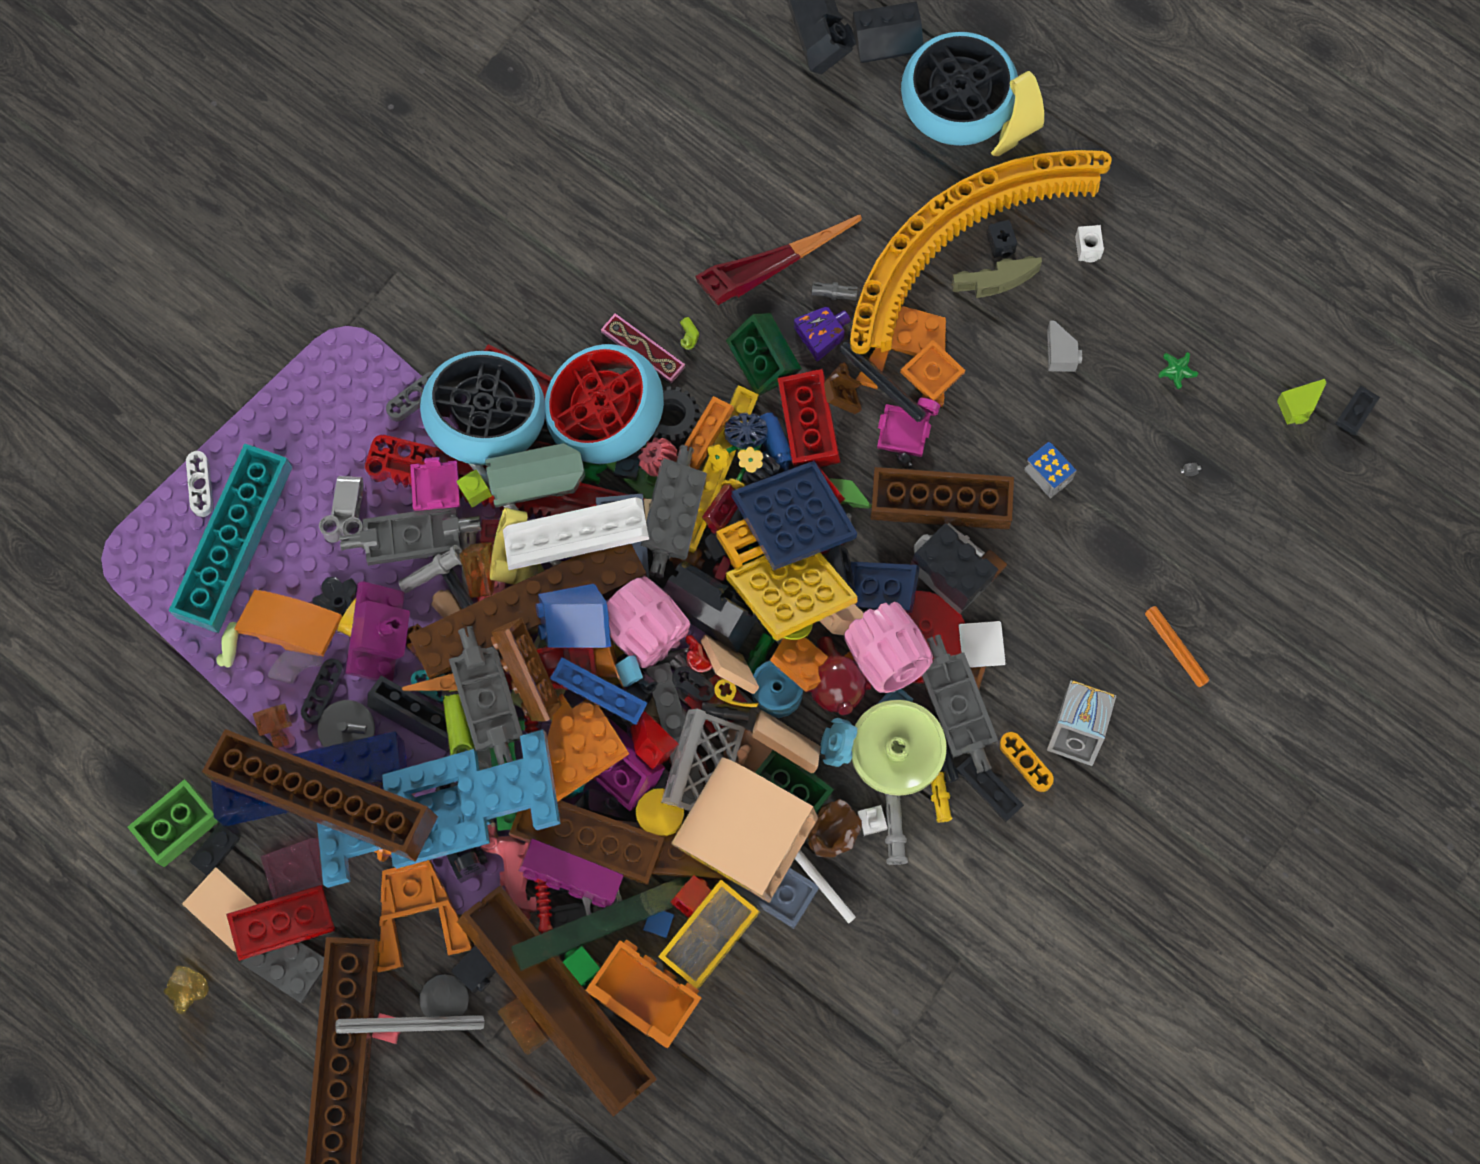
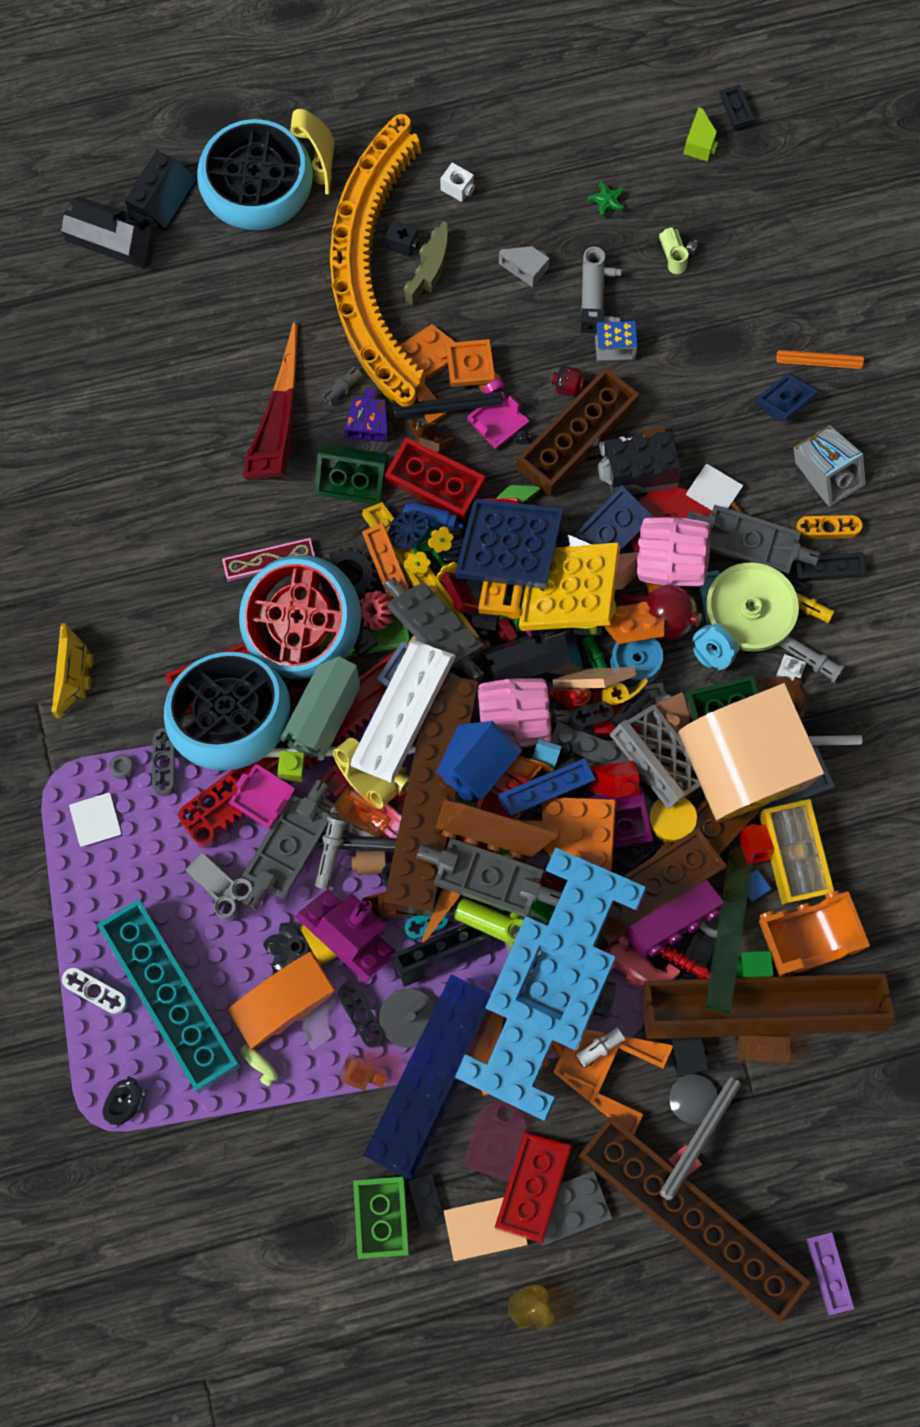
camera: 55 degrees left, 0 degrees up
reddish brown brick [202,729,438,862] -> none
lime arm [680,317,699,350] -> none
light nougat tile [752,710,821,773] -> none
none -> yellow wedge [51,623,93,718]
none -> white sticker [69,793,121,847]
none -> black hat [102,1076,147,1125]
none -> flat silver tile [109,755,134,779]
none -> dark red head [552,366,585,397]
none -> white pin [576,1027,625,1067]
none -> light grey piece [580,247,622,333]
none -> yellowish green piece [659,227,688,274]
none -> dark blue slope [756,373,819,421]

